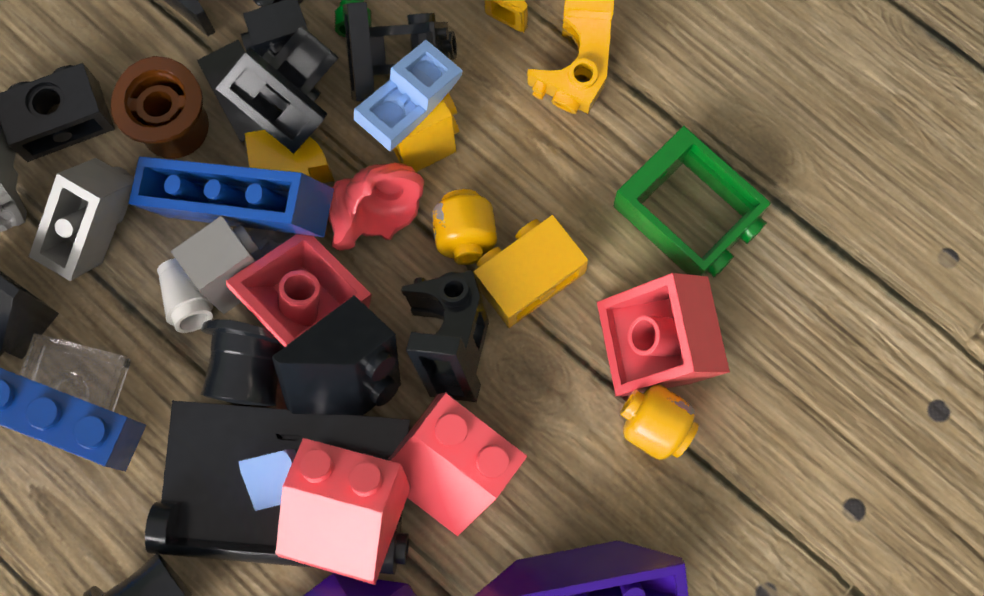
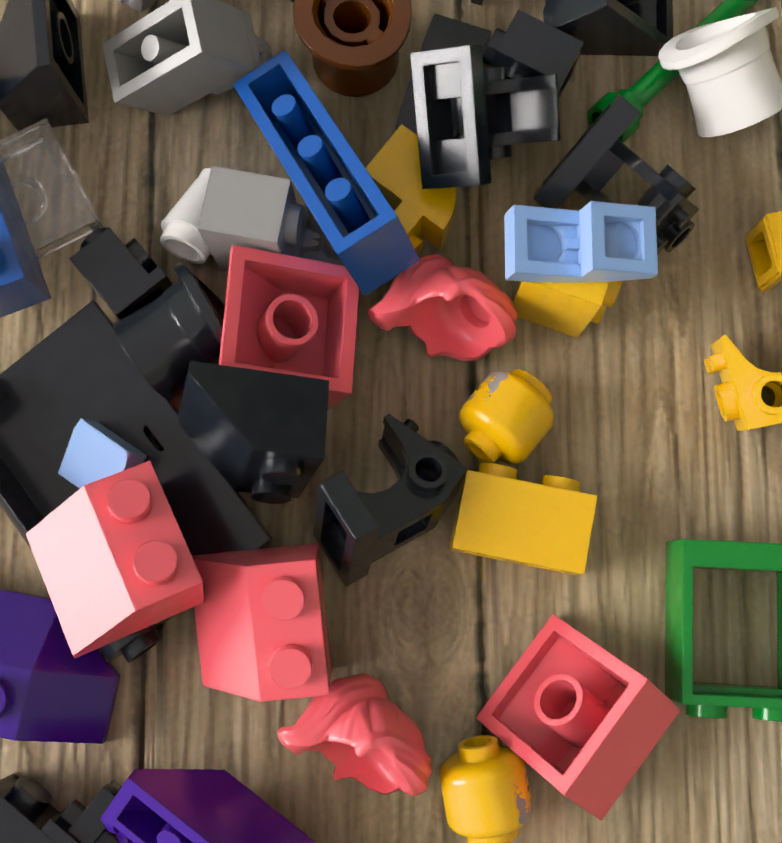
camera: 45 degrees right, 5 degrees up
none -> black brick [69,227,172,319]
none -> coral hair [277,673,432,797]

